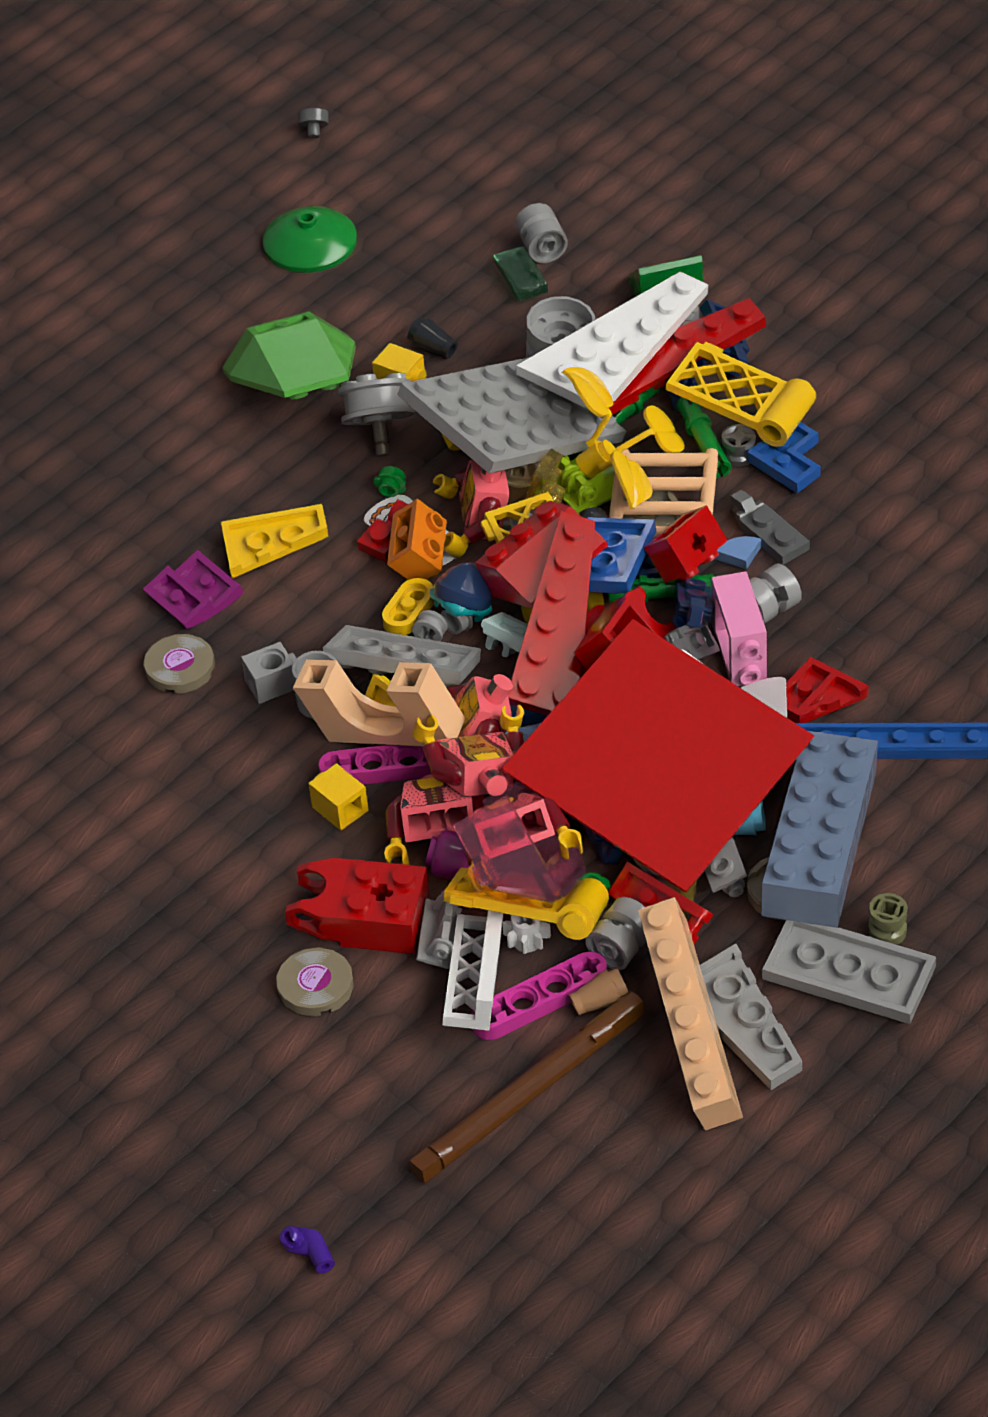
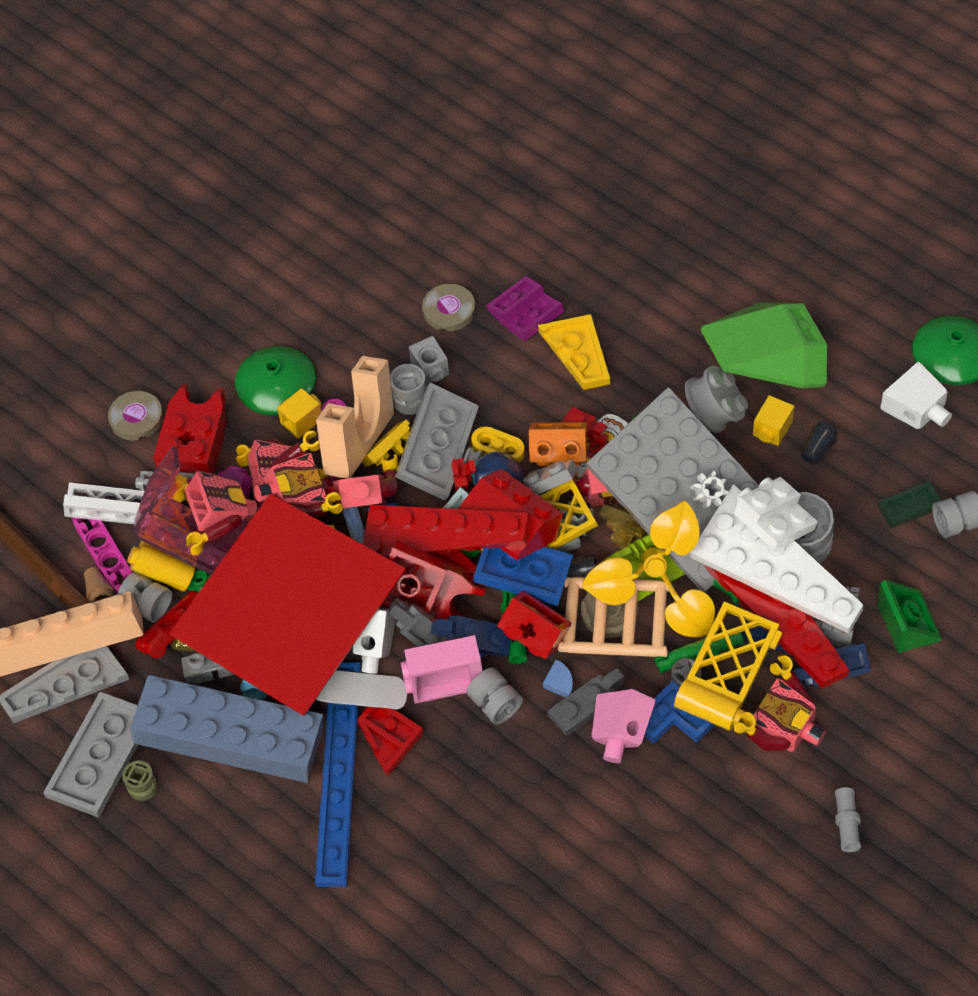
camera: 90 degrees right, 10 degrees up
none -> green dish [235,346,316,415]
none -> red plate [451,458,476,492]
none -> light grey wing [523,460,578,495]
none -> bright pink torso [592,689,656,763]
none -> white gear [690,471,729,509]
none -> white plate [734,477,818,551]
none -> torso [734,656,826,752]
none -> light grey pin [835,787,861,852]
none -> white torso [880,362,952,429]

